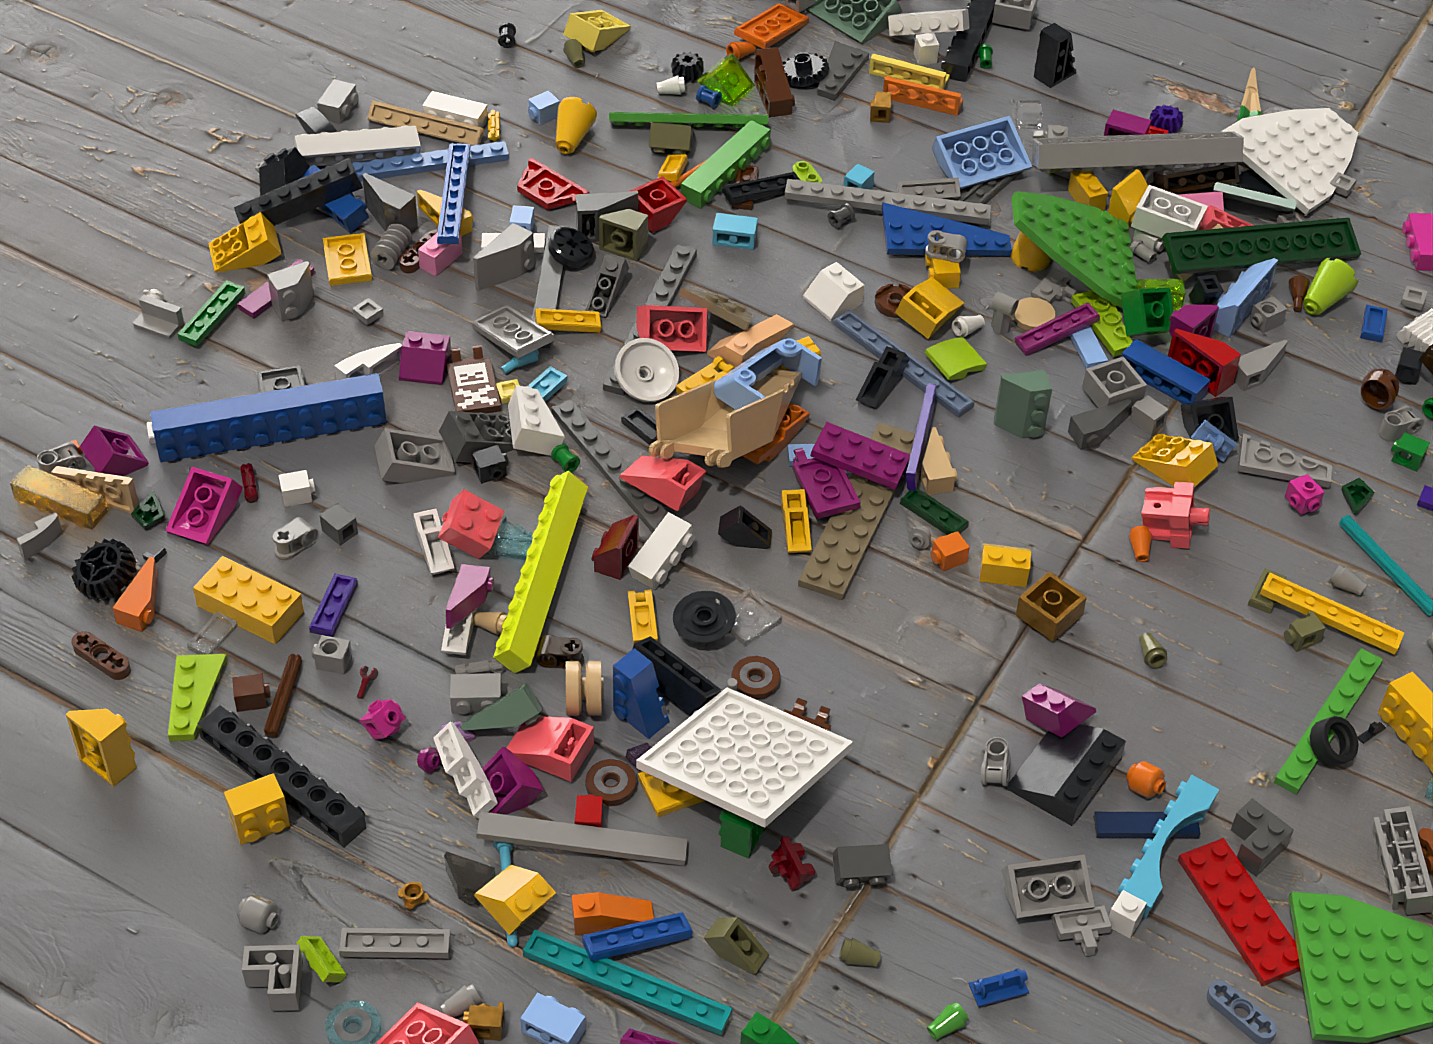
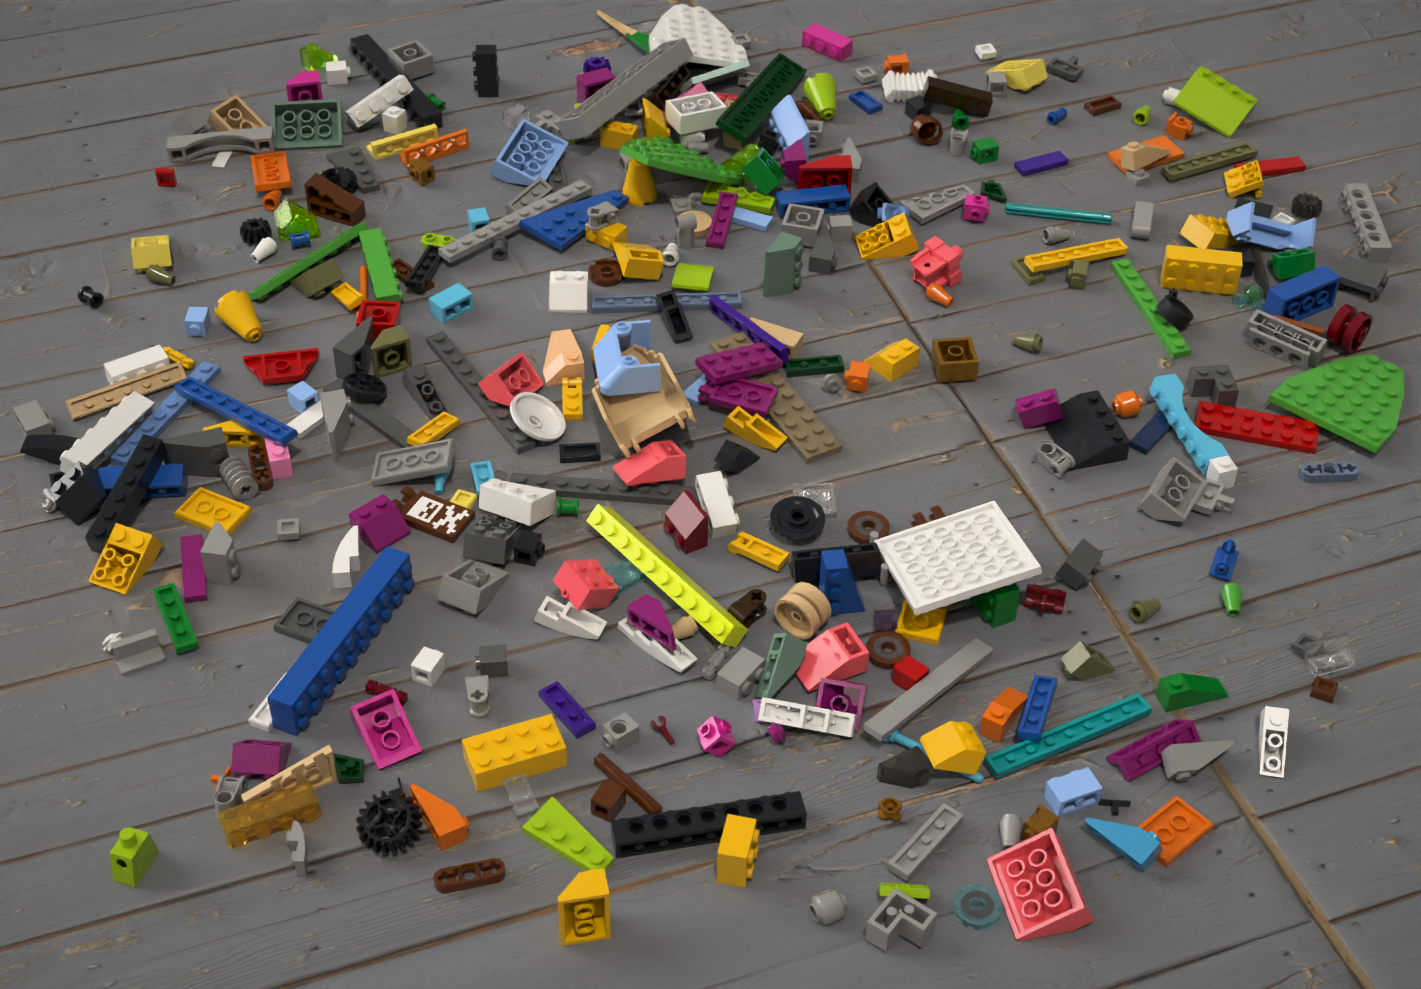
camera: 50 degrees left, 5 degrees down
dark tan wing [679,287,752,331] -> none

